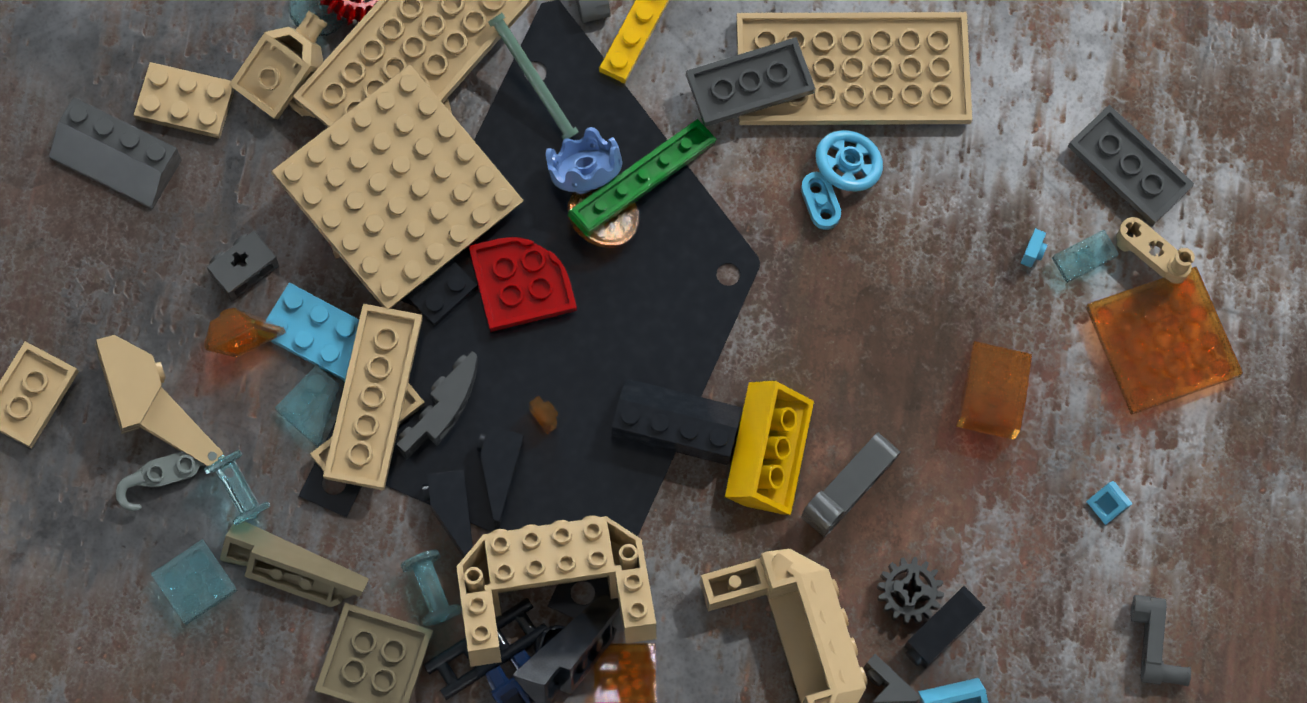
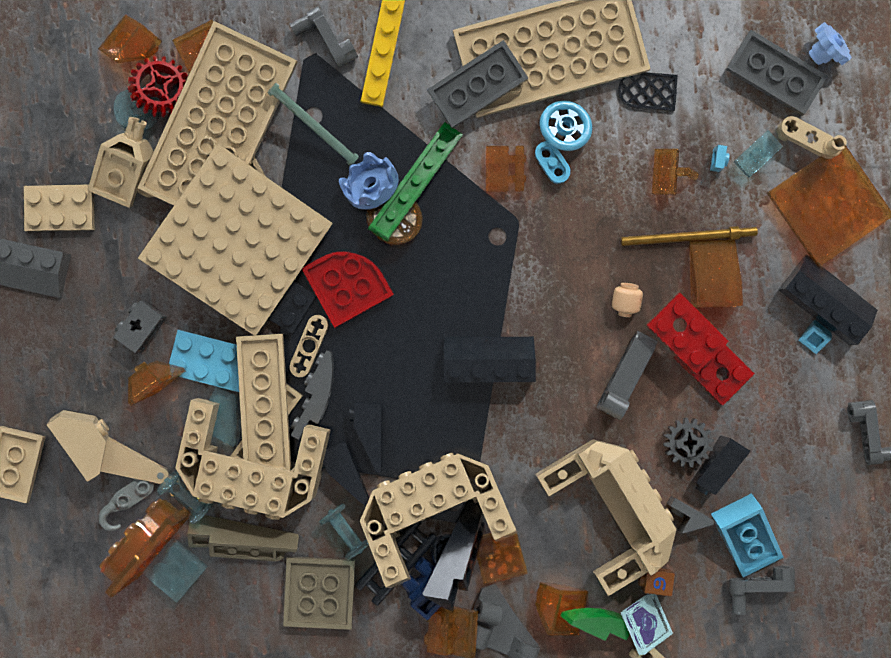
camera: 10 degrees left, 15 degrees up
clear orange plate [529,396,558,434] -> none
yellow slope [725,381,814,515] -> none
none -> clear orange piece [99,499,194,597]
none -> tan wedge [175,398,330,520]
none -> tan beam [290,315,329,377]
none -> clear orange plate [486,146,526,192]
none -> light nougat head [612,283,643,317]
none -> black window [618,72,678,111]
none -> pearl gold bar [621,226,758,246]
none -> red bracket [646,293,755,406]
none -> clear orange plate [652,149,699,195]
none -> black slope [778,254,878,345]
none -> light blue plant [809,22,852,65]

